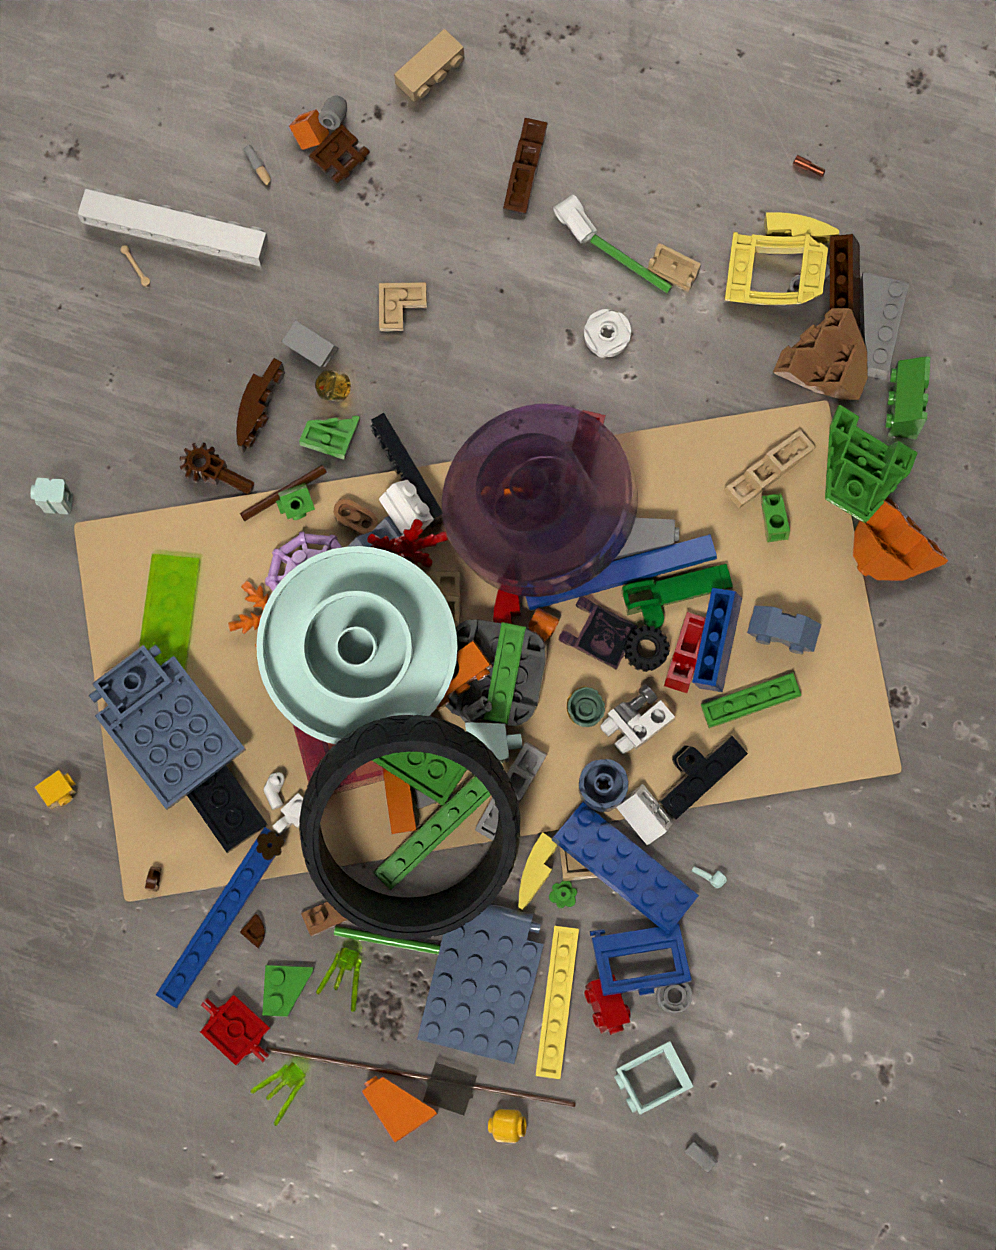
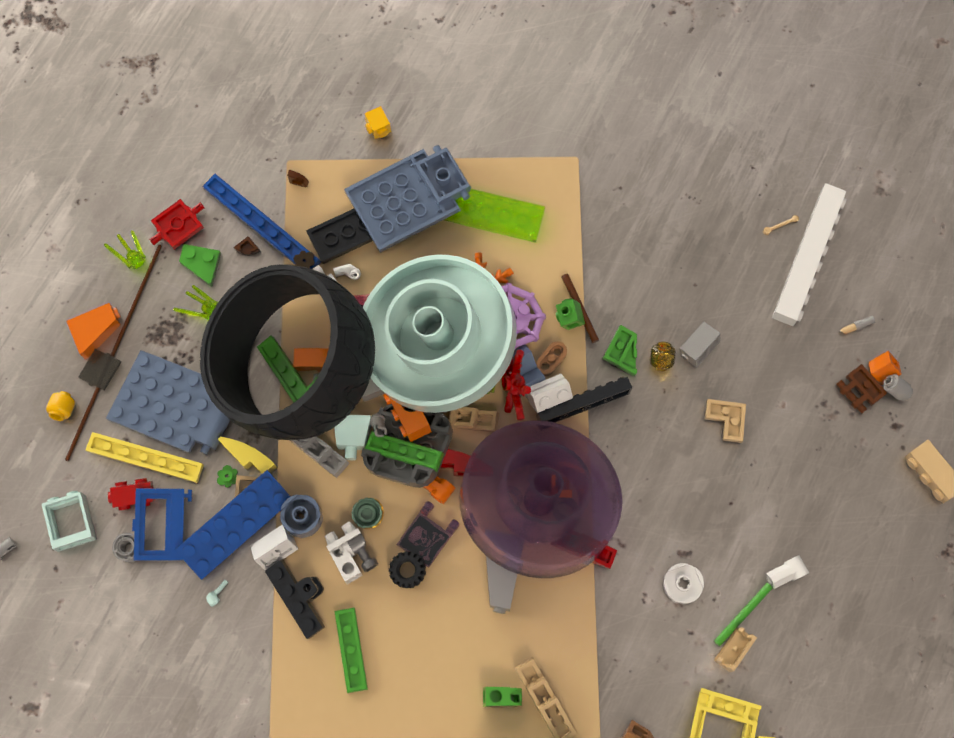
camera: 95 degrees right, 5 degrees down
light aqua brick [31,478,73,514] -> none
reddish brown gear [180,442,255,494] -> none
reddish brown slope [236,358,285,453] -> none
reddish brown slope [503,118,548,214] -> none
blue tile [523,534,717,611] -> none
green piece [621,564,733,630] -> none
red slope [664,612,706,693] -> none
blue brick [692,588,742,692] -> none
sand blue brick [747,606,822,654] -> none

